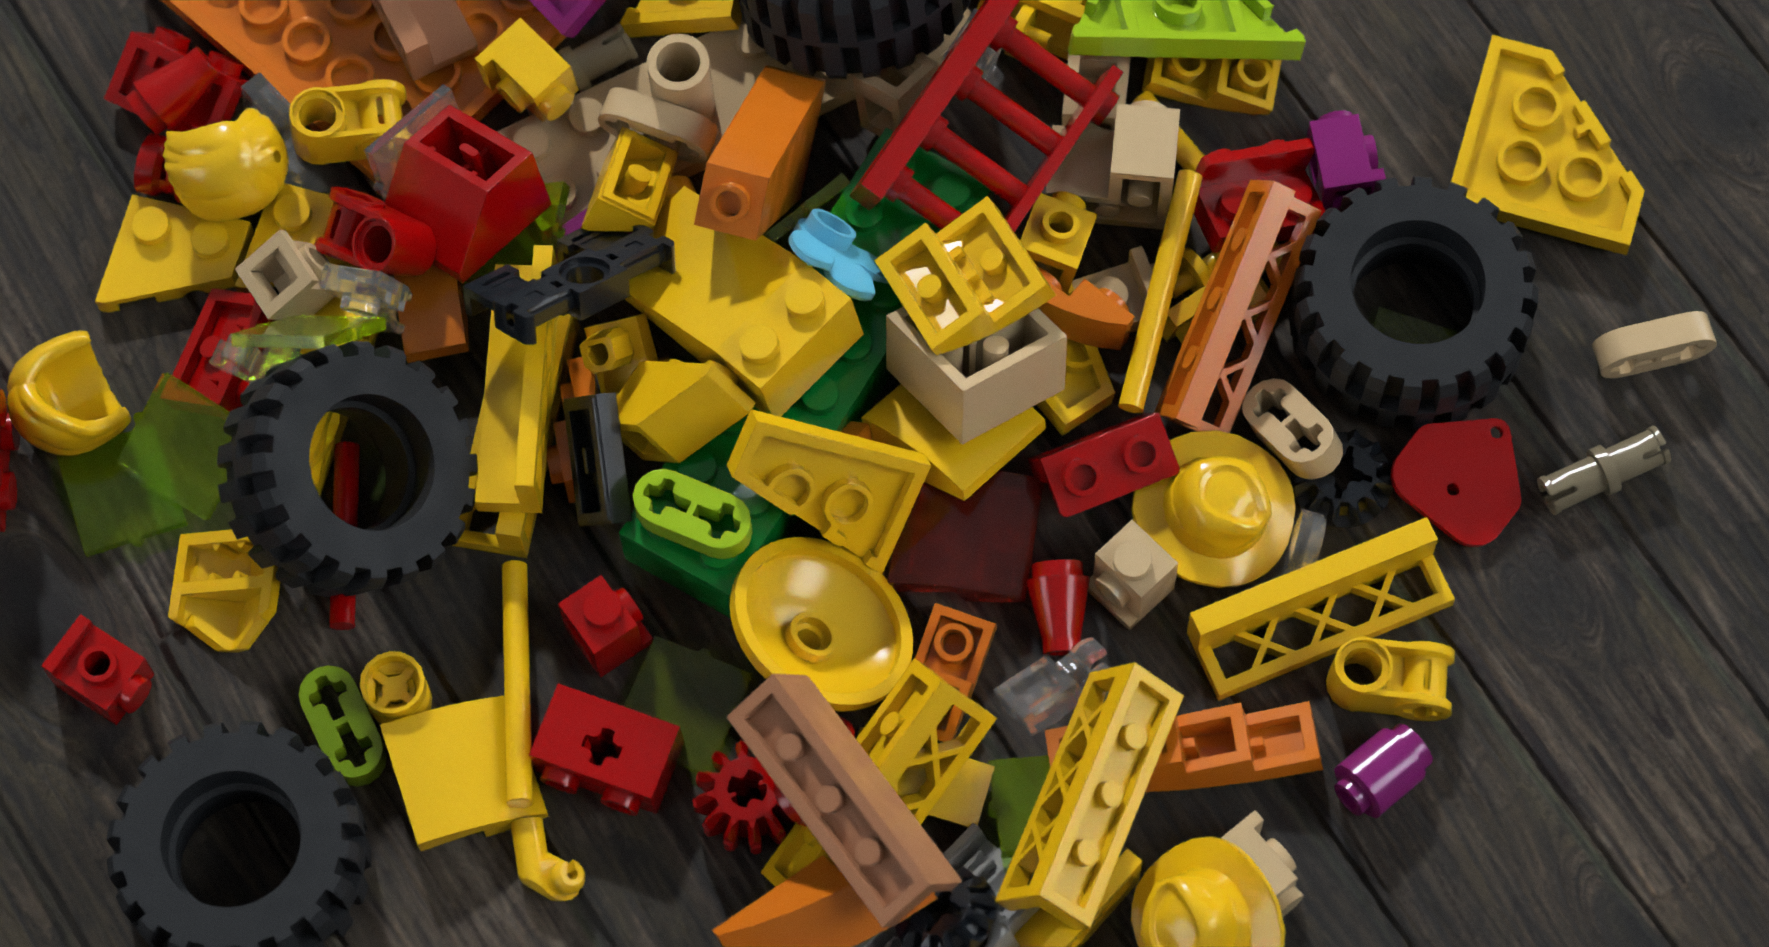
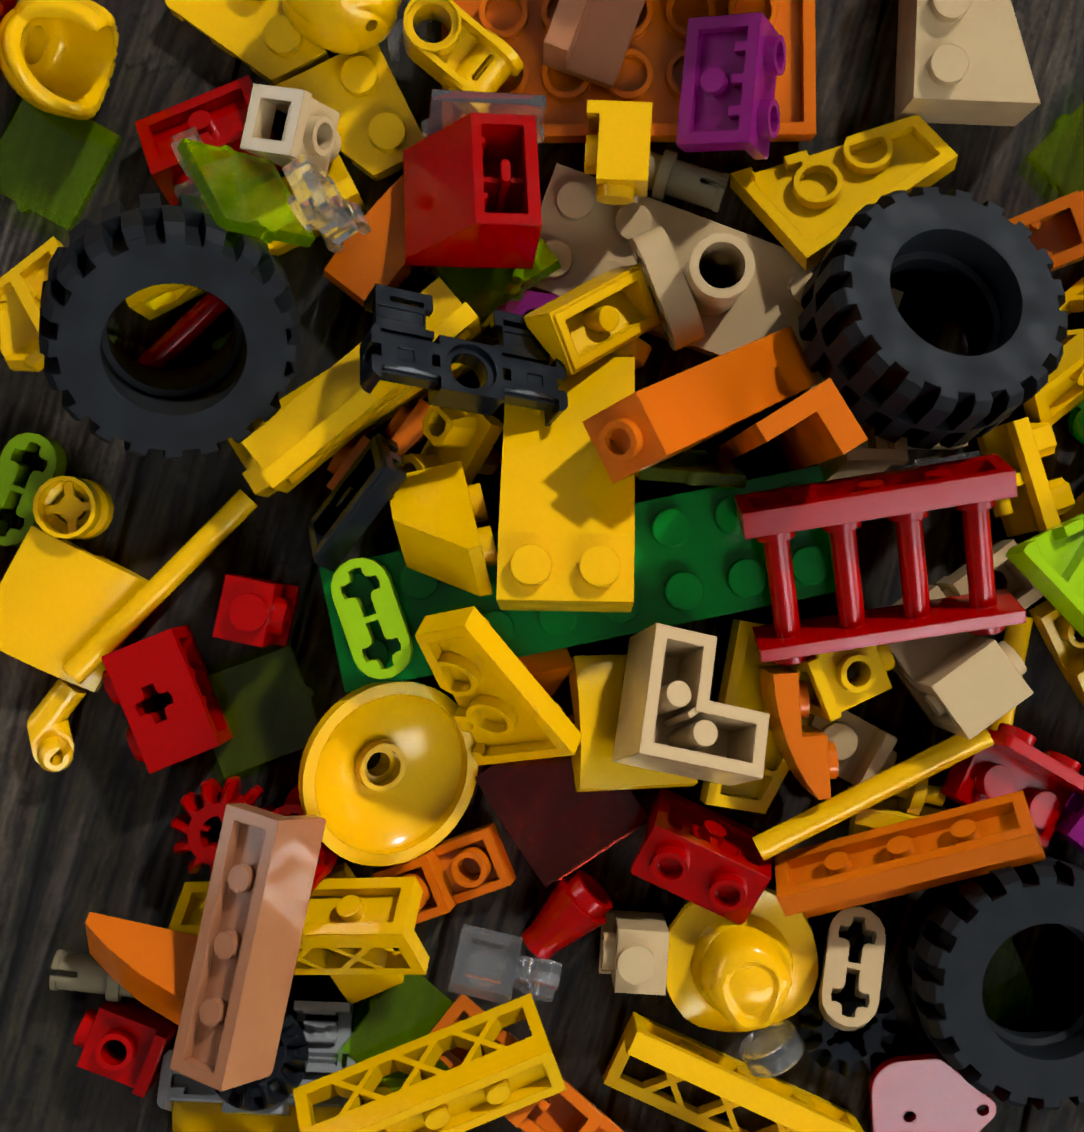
camera: 45 degrees right, 20 degrees up
clear neon green piece [116,373,232,520] -> none
red piece [314,186,437,277] -> none
medium azure plate [788,208,889,301] -> none
yellow slope [874,196,1056,355] -> none
none -> orange fence [718,378,868,471]

